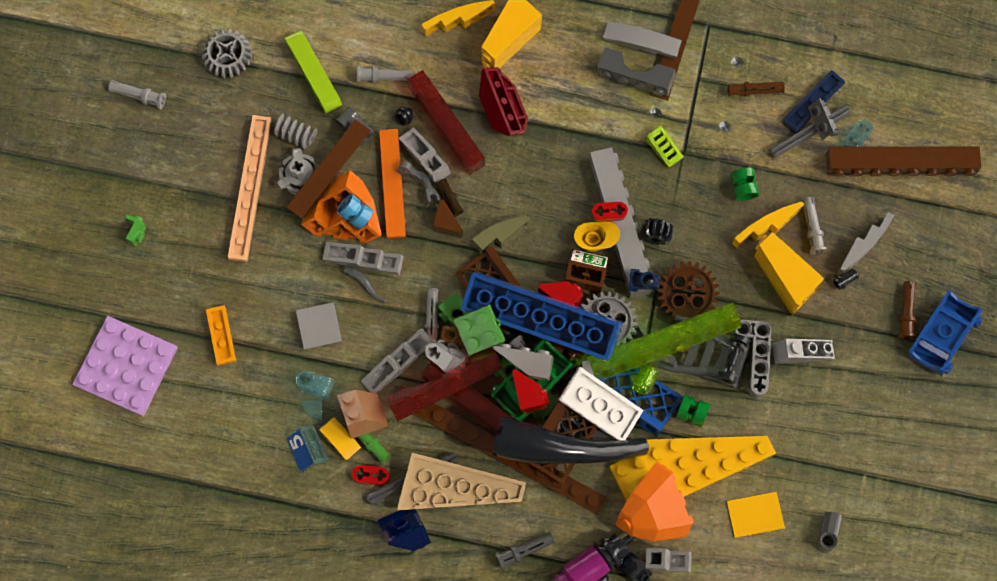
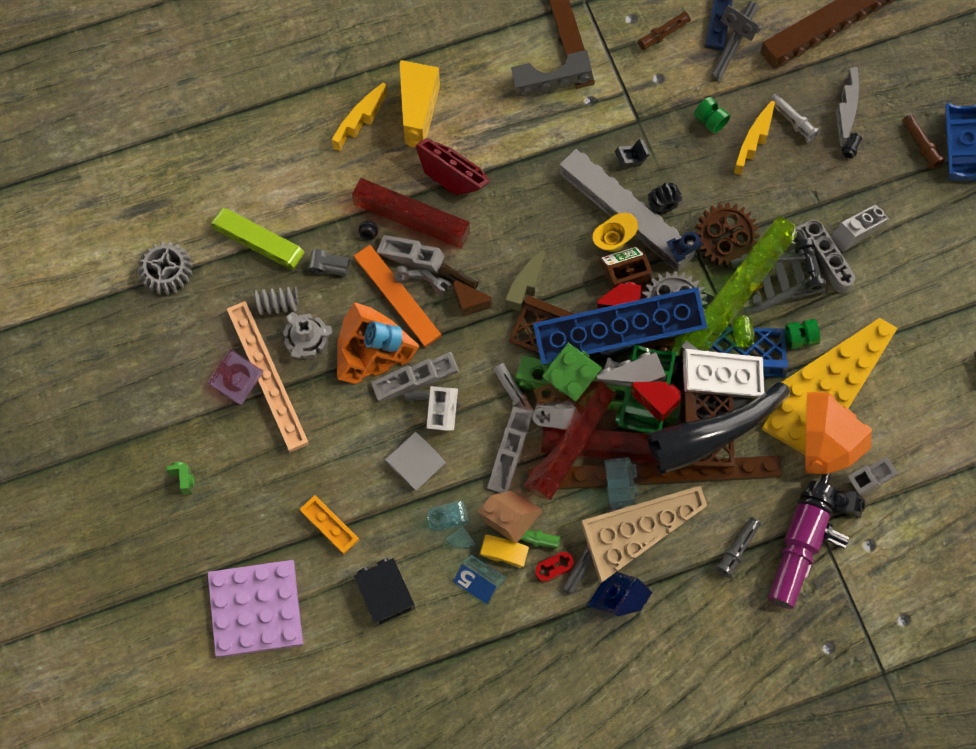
camera: 30 degrees left, 5 degrees down
light grey pin [108,80,166,109] -> none
reddish brown tile [286,119,371,220] -> none
light grey pin [357,66,413,83] -> none
red beam [591,202,628,222] -> none
light grey slope [602,21,682,59] -> none
lime slope [646,126,684,168] -> none
yellow window [727,492,785,538] -> none
yellow slope [754,232,824,315] -> none
clear light blue beam [844,120,873,147] -> none
none -> clear pink tile [207,349,264,405]
none -> black brick [354,558,415,627]
none -> white brick [427,386,458,430]
none -> clear light blue brick [604,457,639,507]
none -> black bracket [614,139,650,168]

